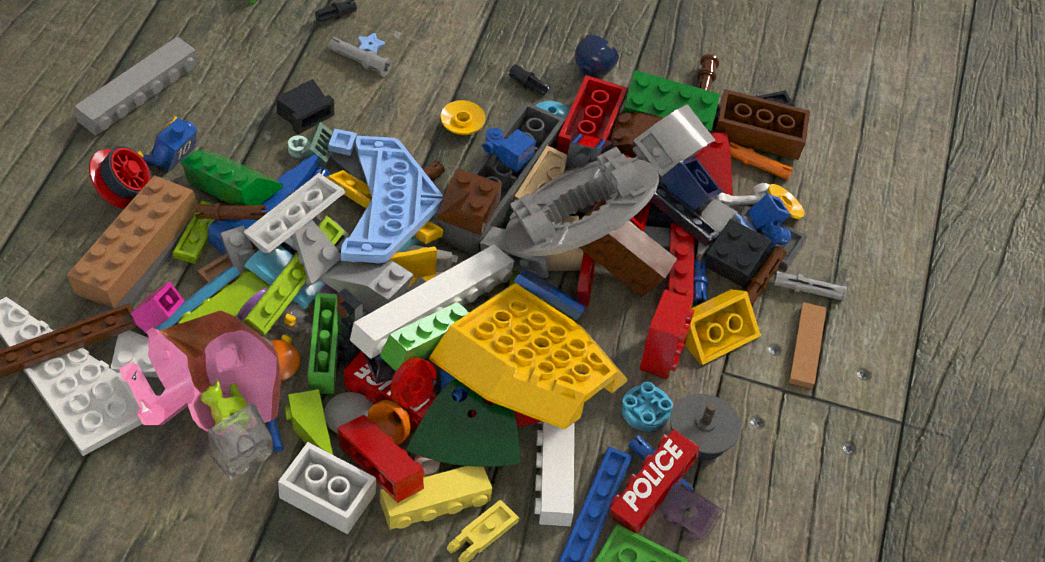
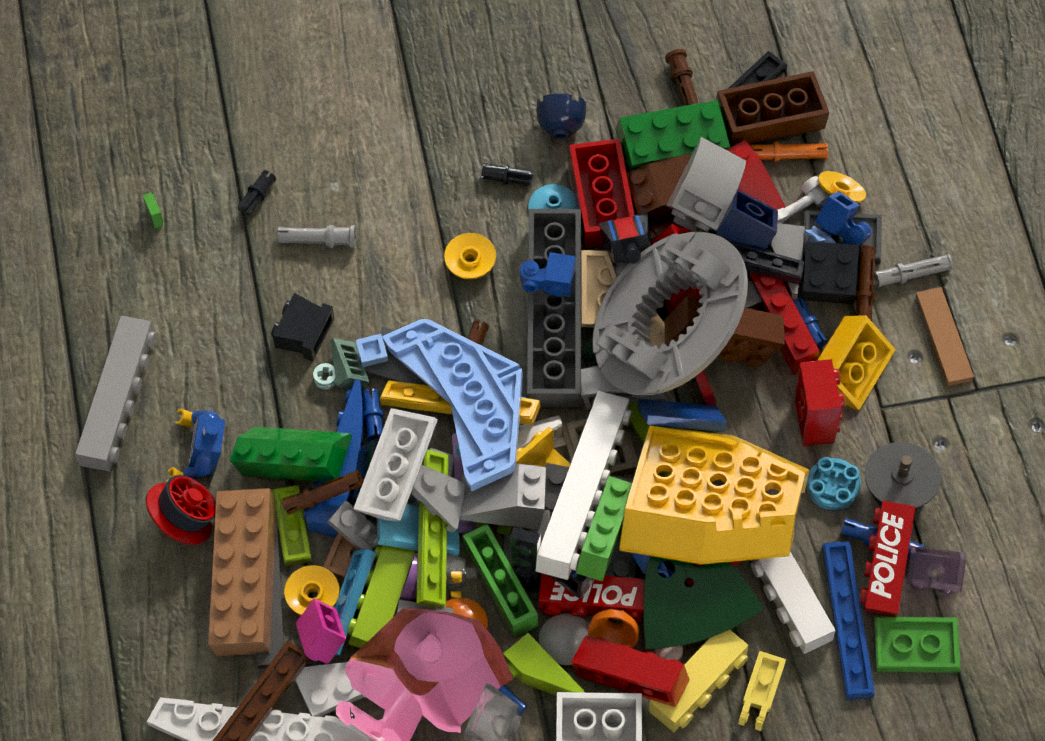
camera: 20 degrees left, 10 degrees up
lime animal [200,381,250,432] -> none
light blue plate [358,33,385,54] -> none
red tile [390,357,436,408] -> none
reddish brown slope [438,168,502,236] -> none
none -> yellow dish [284,565,339,615]

